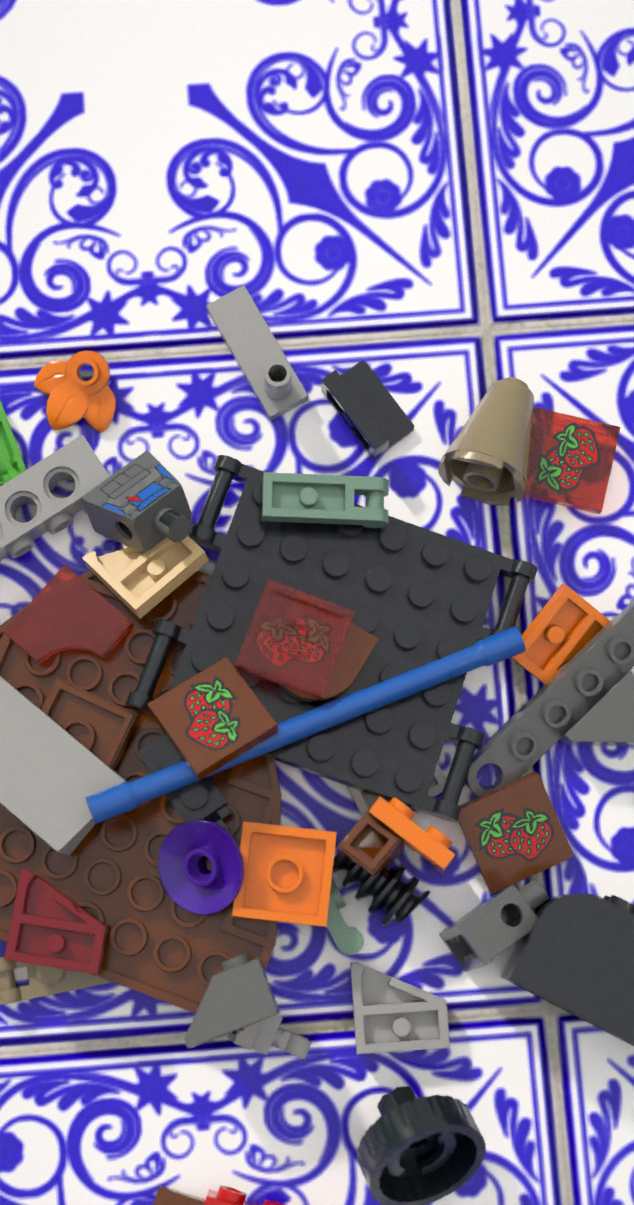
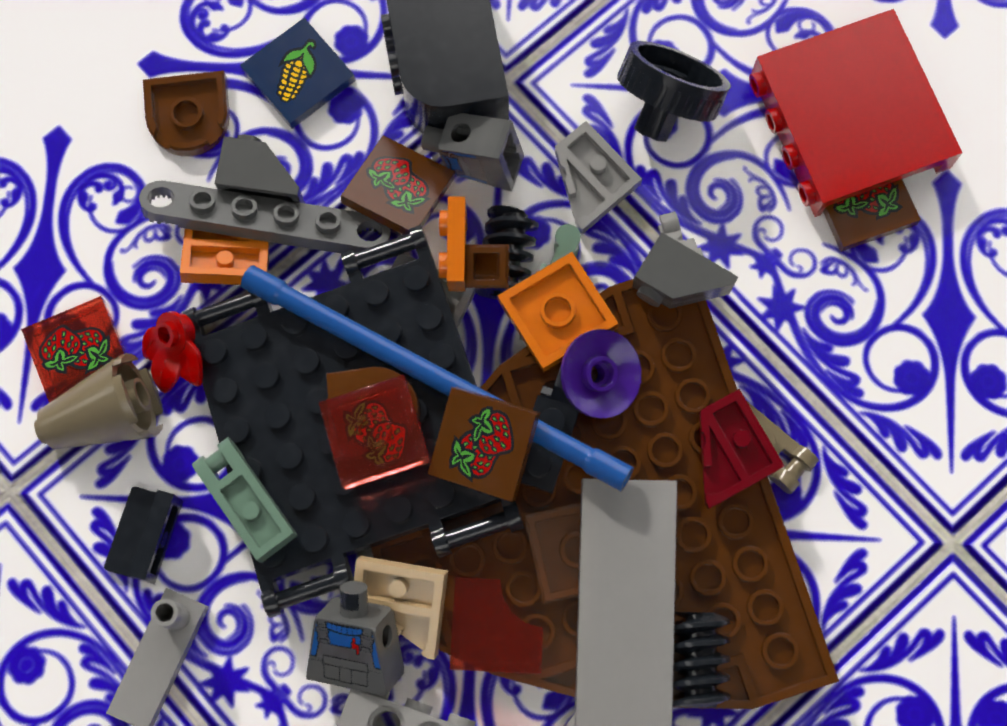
camera: 125 degrees left, 5 degrees down
none -> red plate [142,311,203,394]

